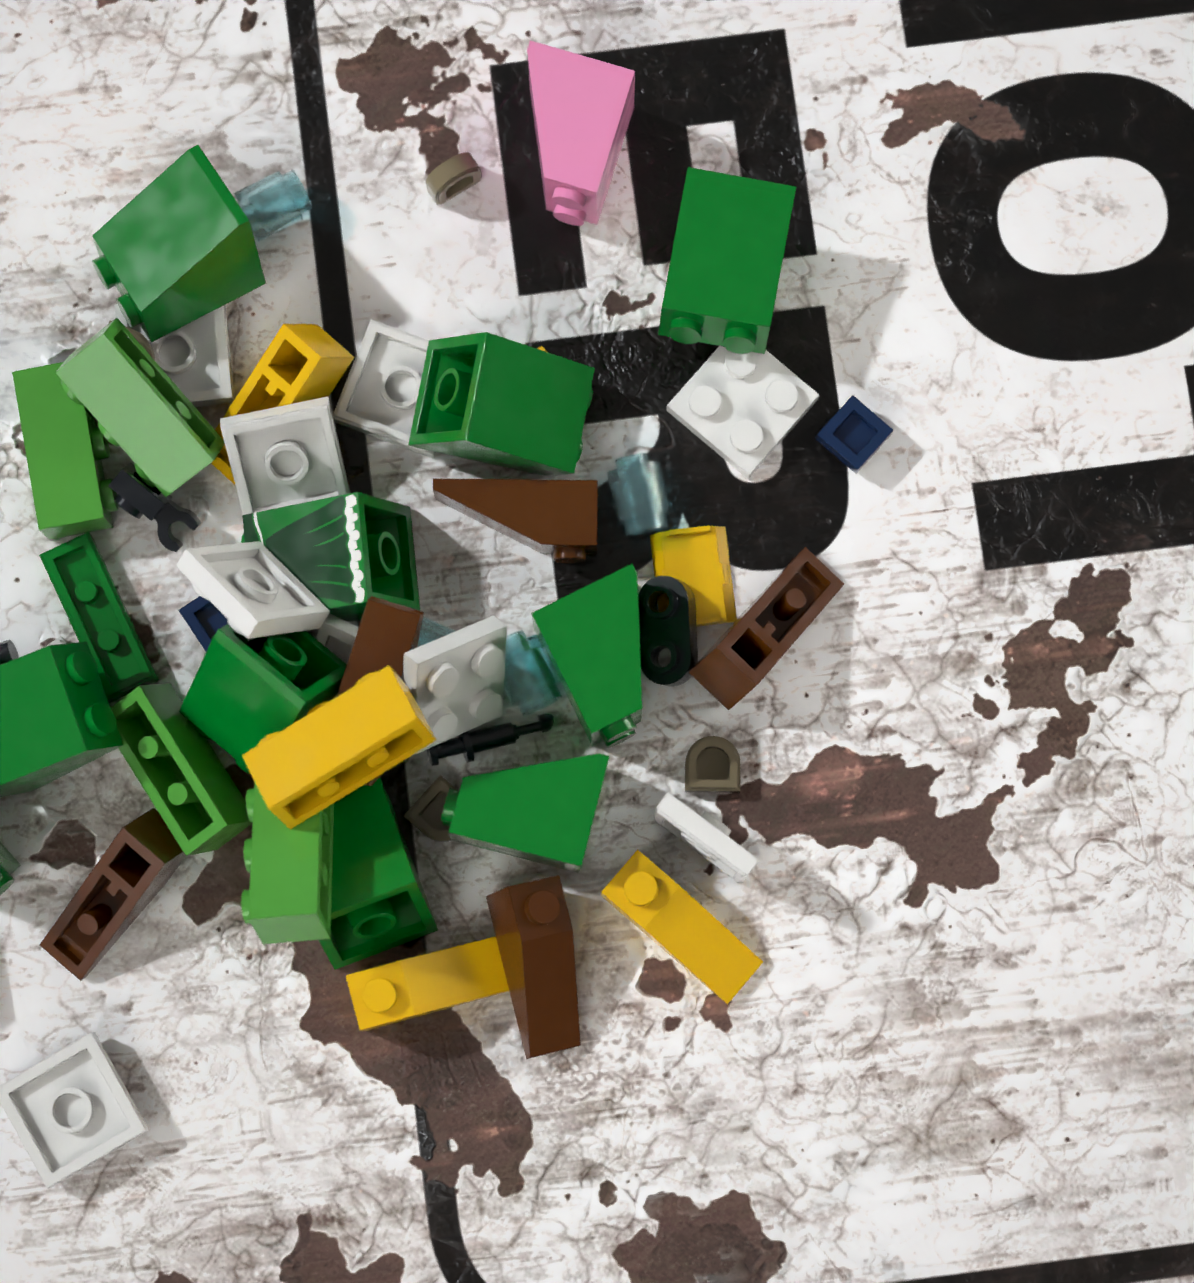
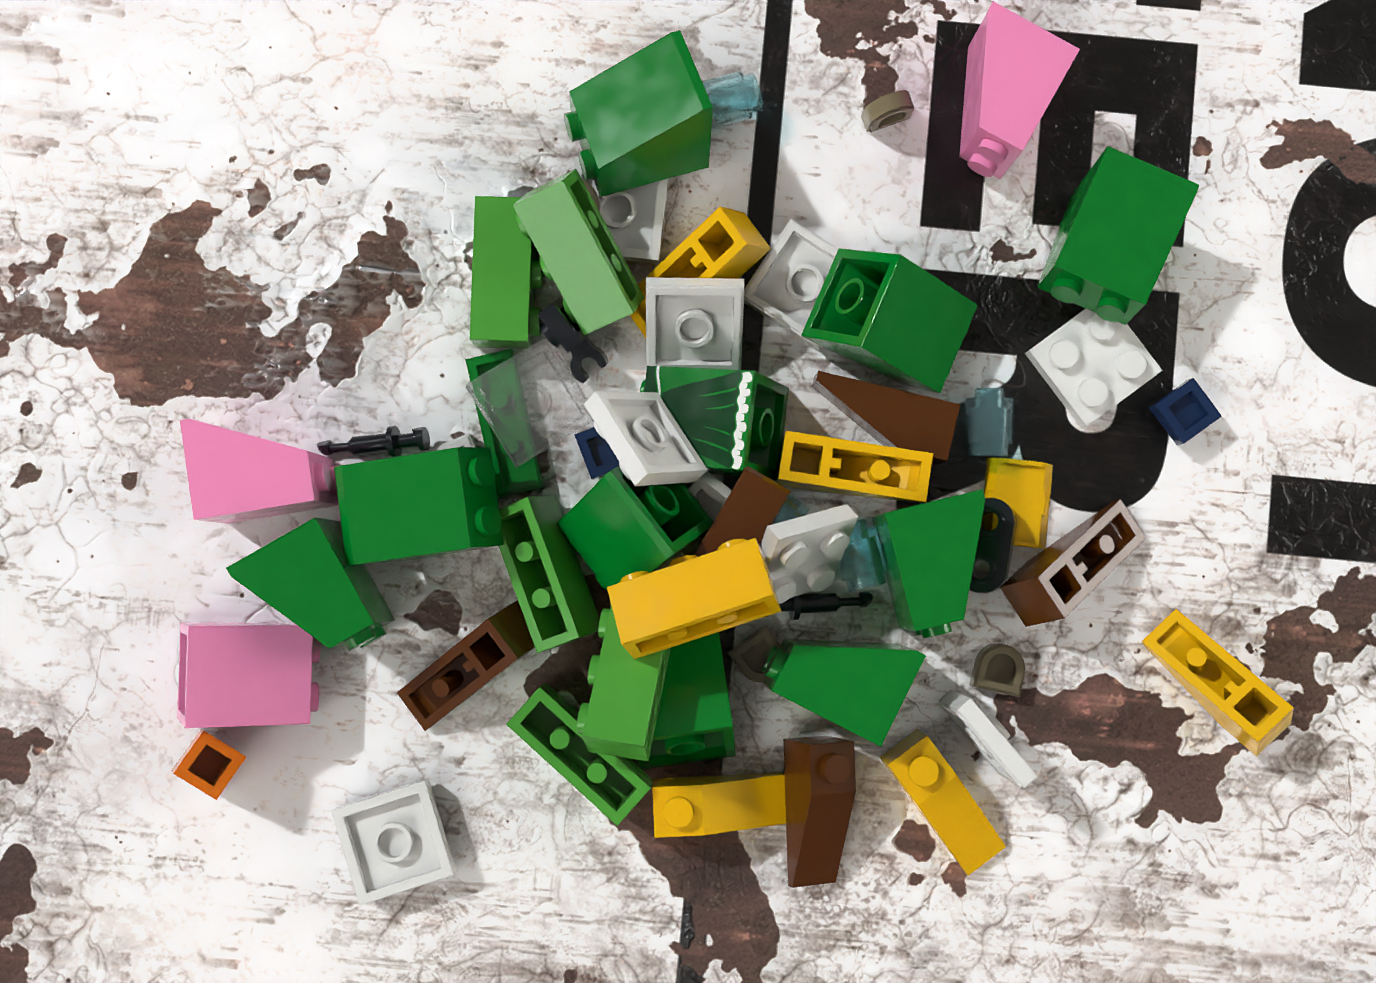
camera: 10 degrees right, 5 degrees up
none -> clear tile [465,338,594,468]
none -> bright green brick [506,682,652,826]
none -> yellow slope [776,431,933,503]
none -> yellow slope [1142,609,1294,757]

